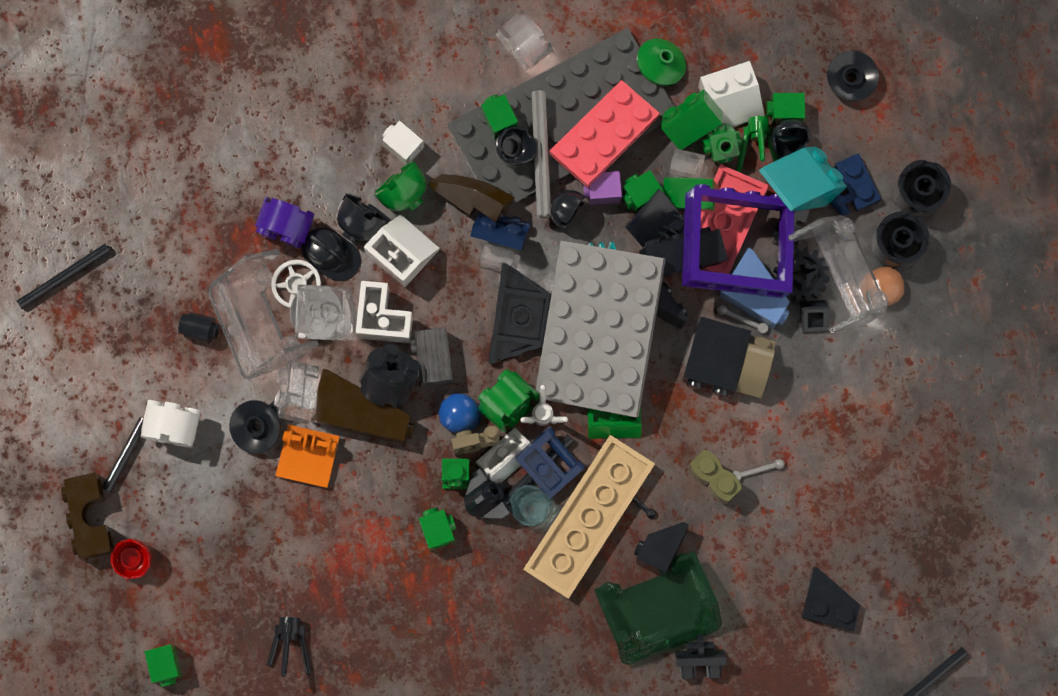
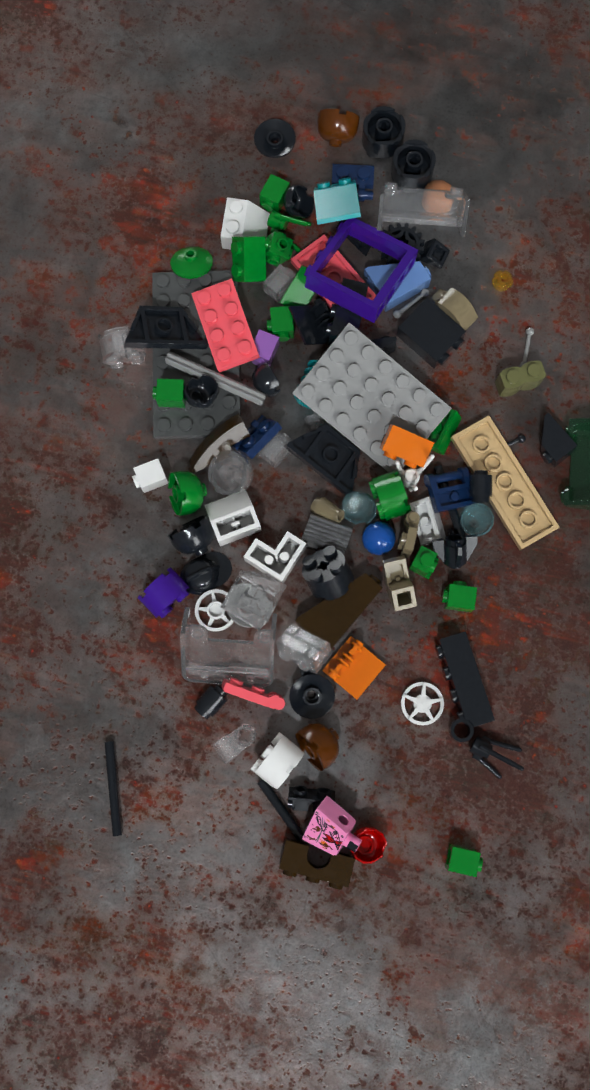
camera: 60 degrees left, 0 degrees up
none -> black wing [124,306,209,349]
none -> clear cylinder [208,450,254,495]
none -> clear piece [212,724,257,764]
none -> coral hinge [221,677,286,710]
none -> black hinge [287,786,335,812]
none -> reddish brown cylinder [295,723,339,771]
none -> bright pink torso [302,796,362,855]
none -> dark tan cone [311,497,345,523]
none -> reddish brown cylinder [317,109,360,147]
none -> clear light blue hair [341,491,377,525]
none -> orange brick [380,424,434,469]
none -> dark tan brick [382,555,417,612]
none -> white wheel [401,682,444,725]
none -> black hinge [435,631,495,742]
none -> black brick [469,470,492,503]
none -> clear yellow plate [492,271,513,291]

